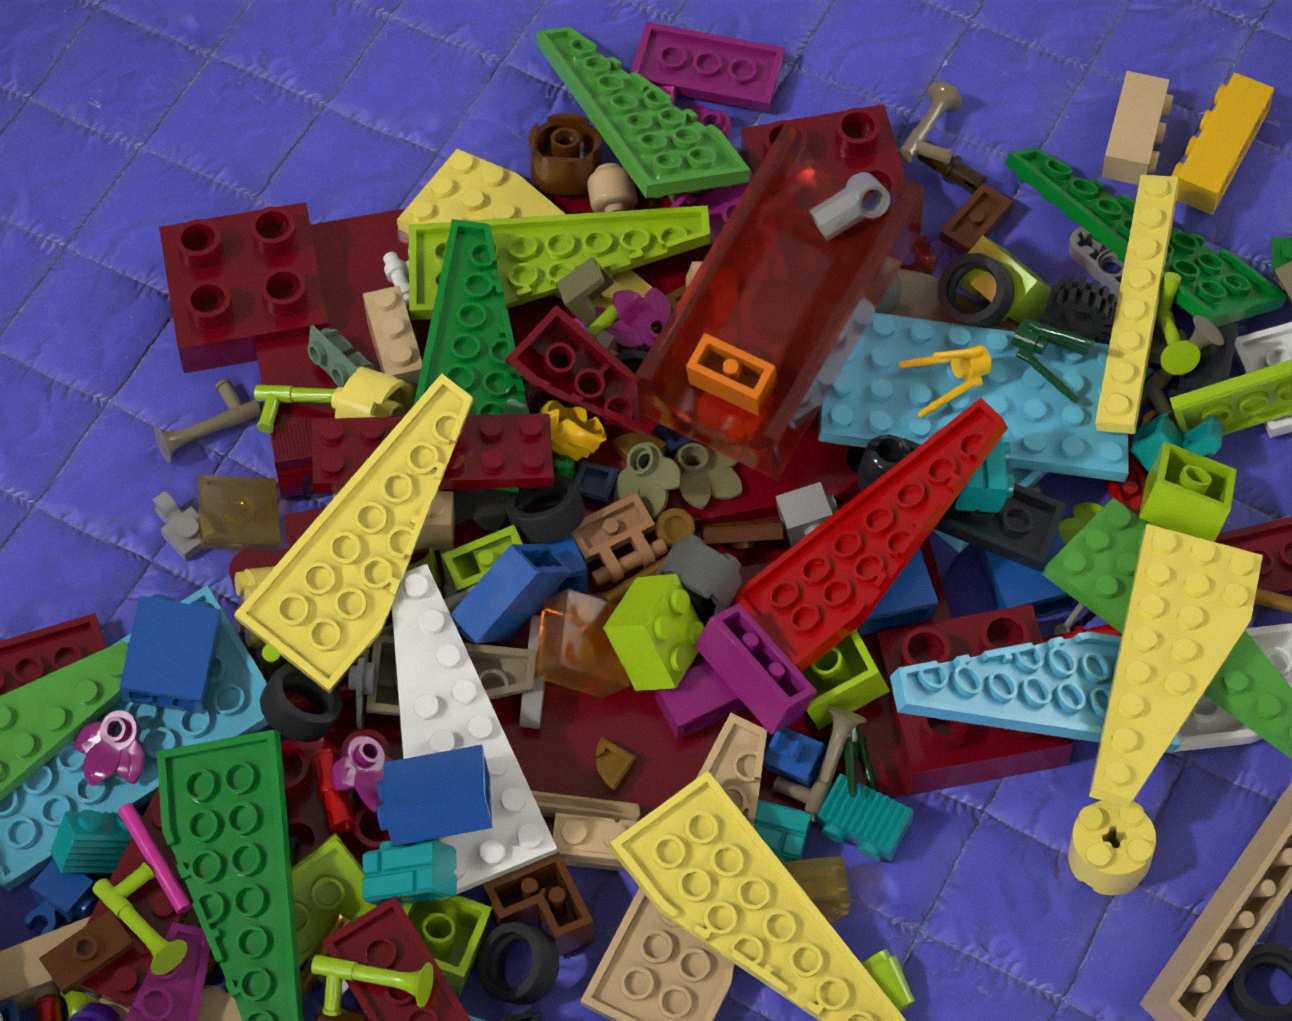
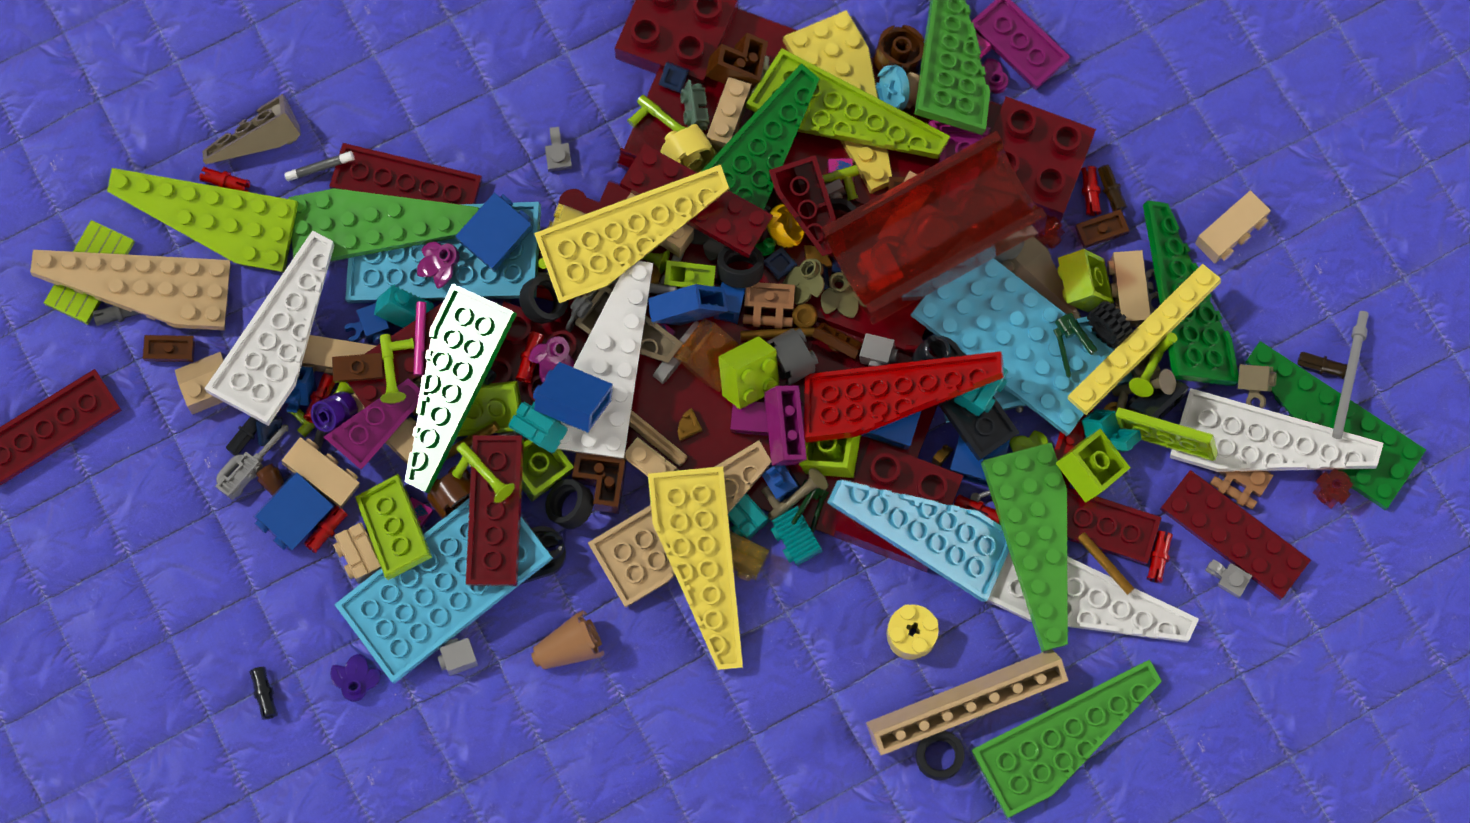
camera: 30 degrees right, 15 degrees up
dark tan piece [154,379,262,463] -> none
clear yellow tile [197,475,281,551] -> none
olive panel [556,256,614,327] -> none
magenta plate [605,287,676,351] -> none
orange brick [686,333,778,416] -> none
light grey piece [809,172,891,241] -> none
lime cone [862,949,916,1013] -> none
dark tan piece [898,81,962,165] -> none
yellow plant [898,345,992,418] -> none
black tyre [937,253,1015,328] -> none
light yellow wing [1089,524,1263,808] -> none
yellow brick [1172,72,1275,215] -> none
none -> dark blue tile [659,61,690,93]
none -> reddish brown brick [706,33,768,91]
none -> medium azure tile [876,65,910,111]
none -> pearl gold tile [932,444,953,467]
none -> red pin [1081,166,1102,216]
none -> tan brick [1107,250,1150,328]

